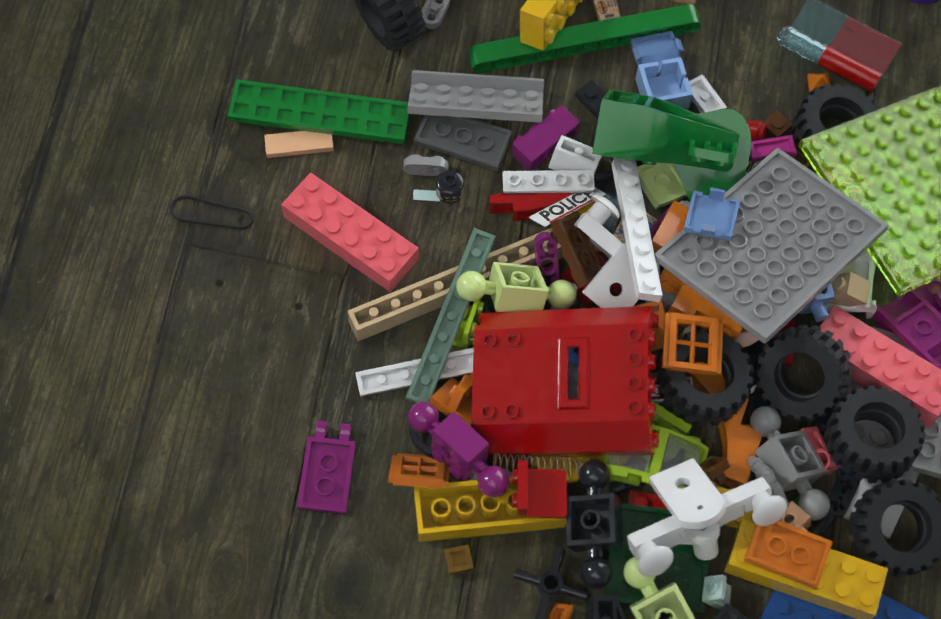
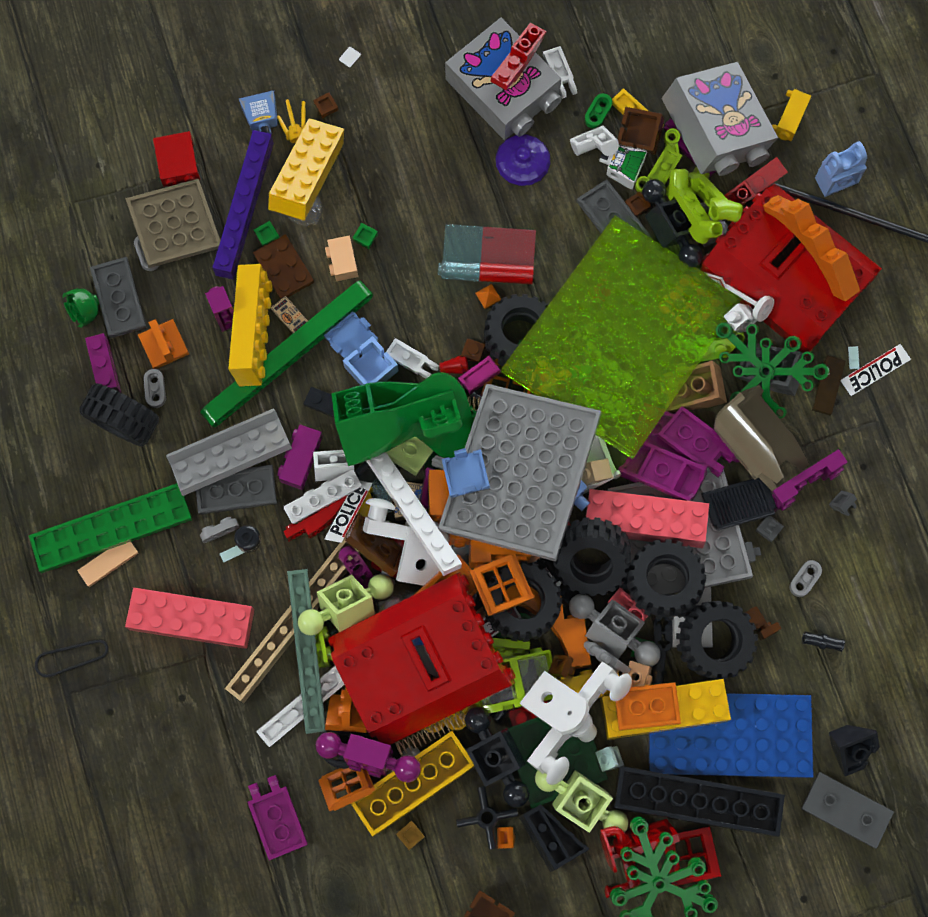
camera: 25 degrees left, 10 degrees up
red bracket [512,461,567,519] -> none

